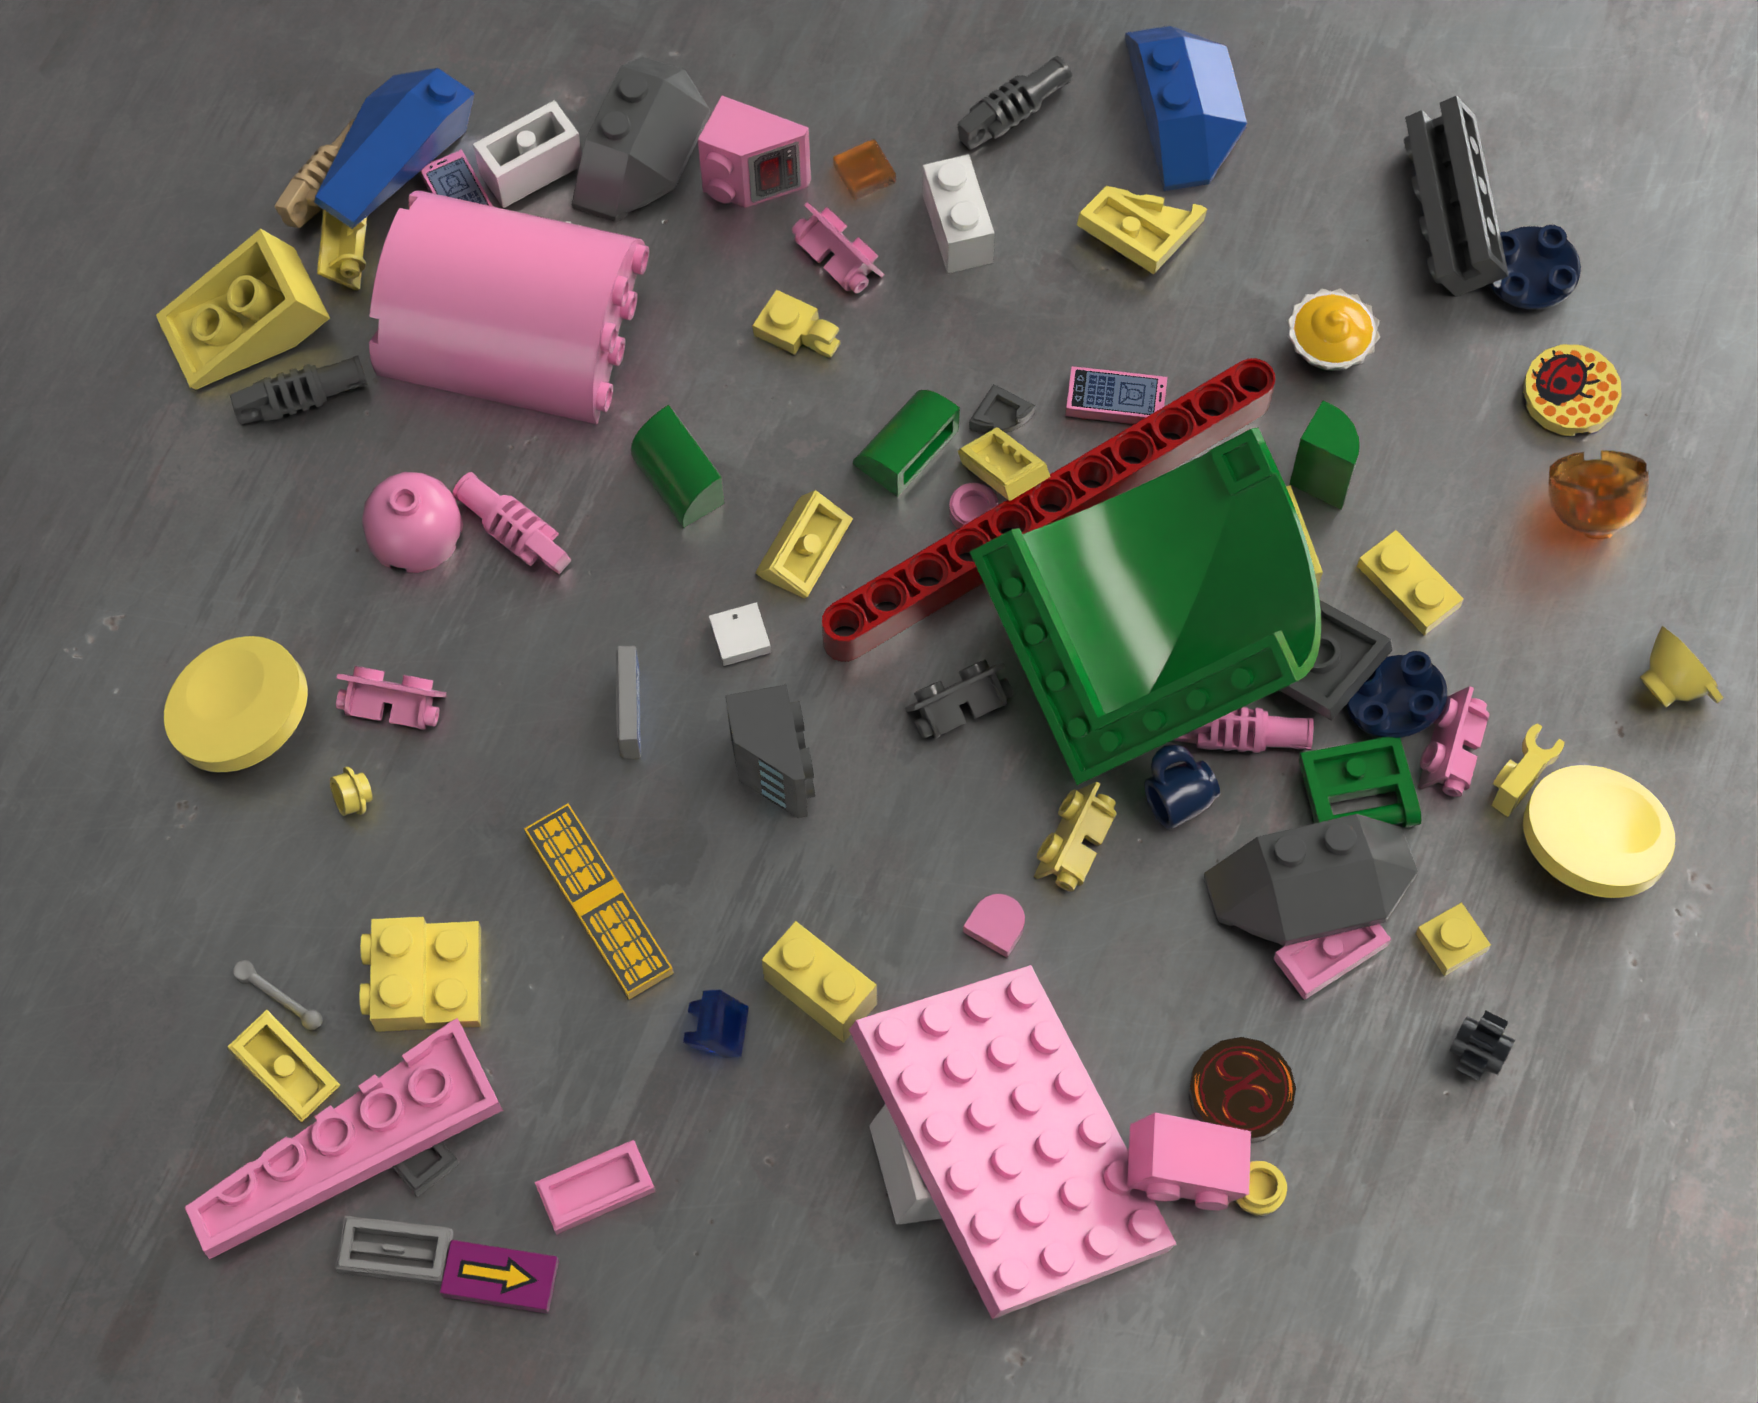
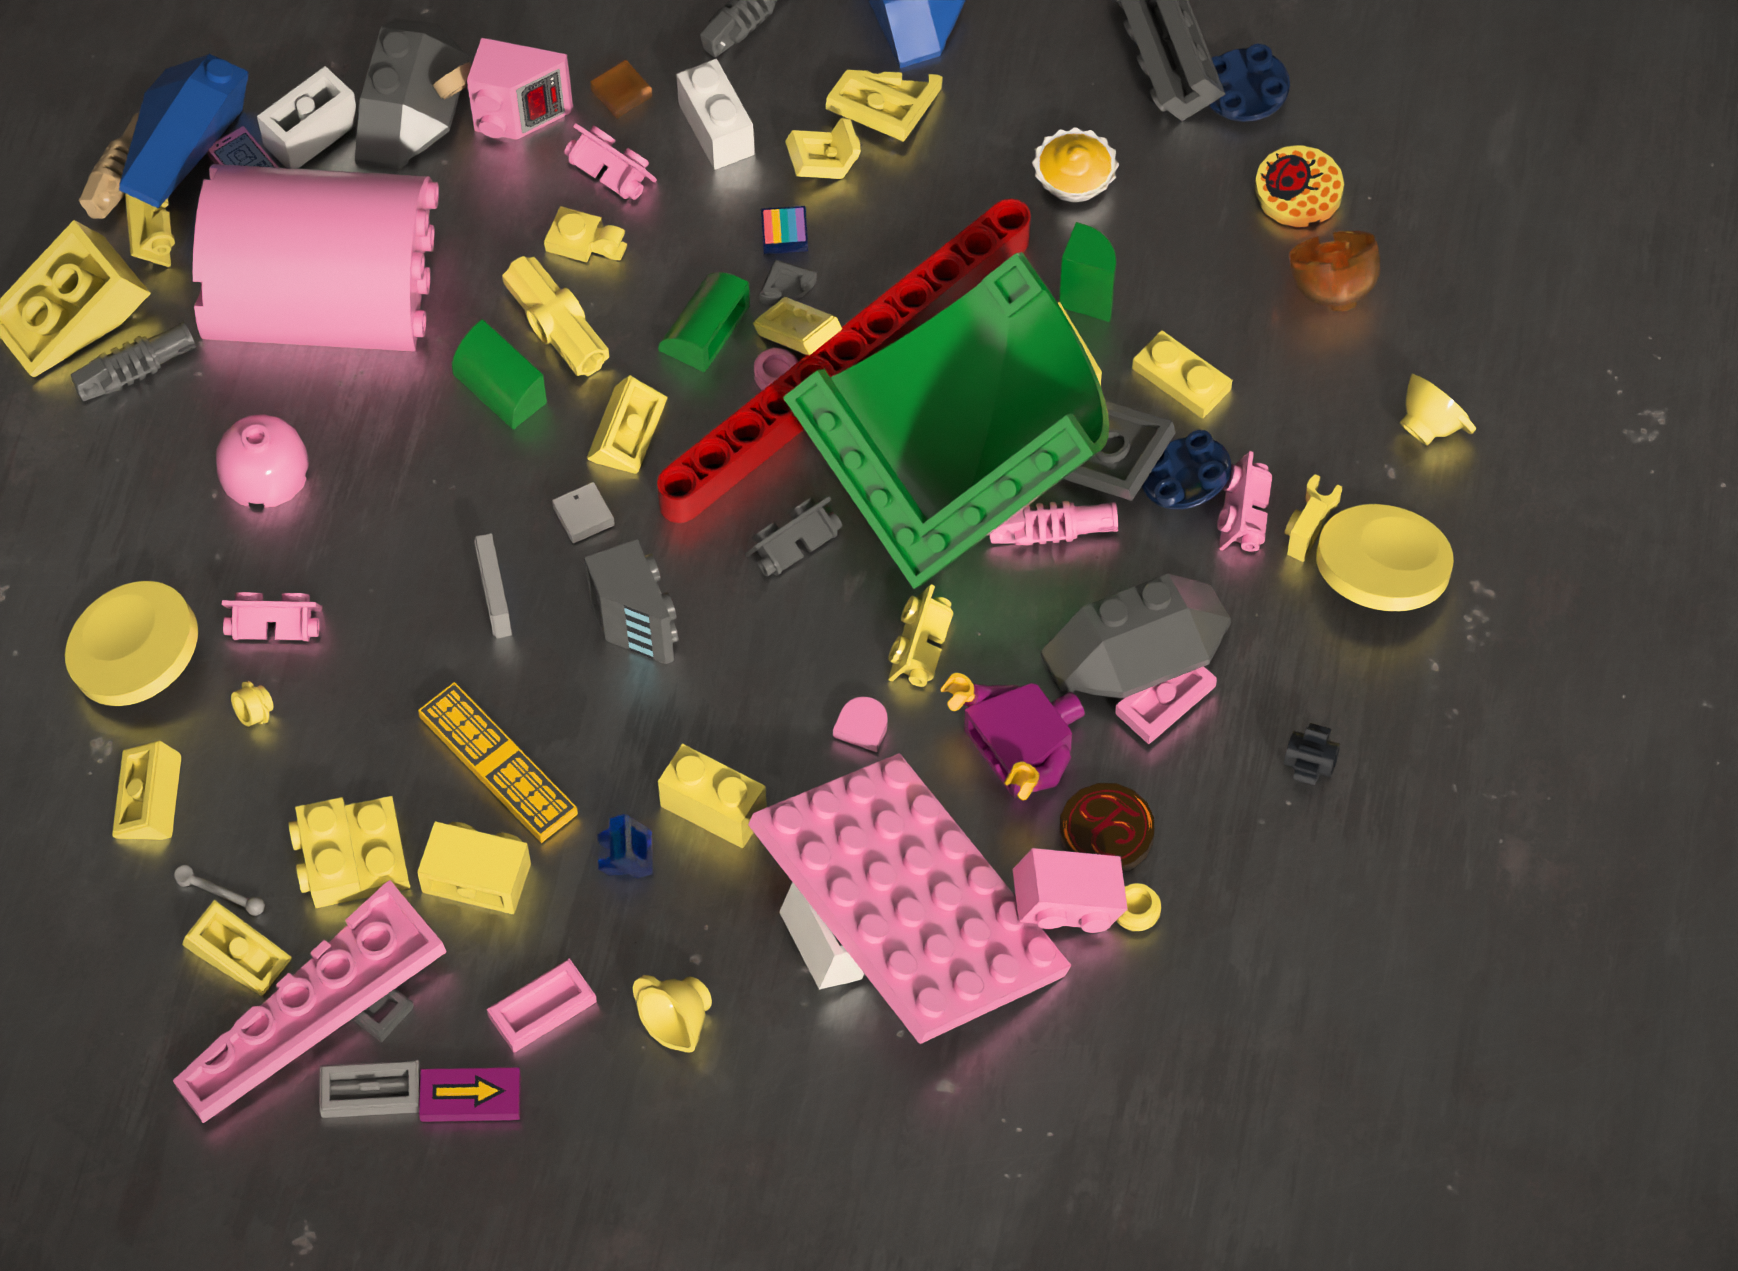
camera: 10 degrees left, 5 degrees down
bright pink hinge [452,472,571,574] -> none
tile [1065,366,1167,424] -> none
dark blue piece [1144,744,1220,829] -> none
green plate [1298,737,1422,828] -> none
light yellow plate [1415,902,1491,976] -> none
none -> light yellow slope [112,740,181,840]
none -> light yellow brick [417,821,531,914]
none -> tan tile [433,62,472,100]
none -> light yellow piece [502,256,609,376]
none -> light yellow piece [632,975,712,1053]
none -> tile [761,206,808,254]
none -> light yellow bracket [785,118,861,179]
none -> magenta torso [940,673,1085,800]

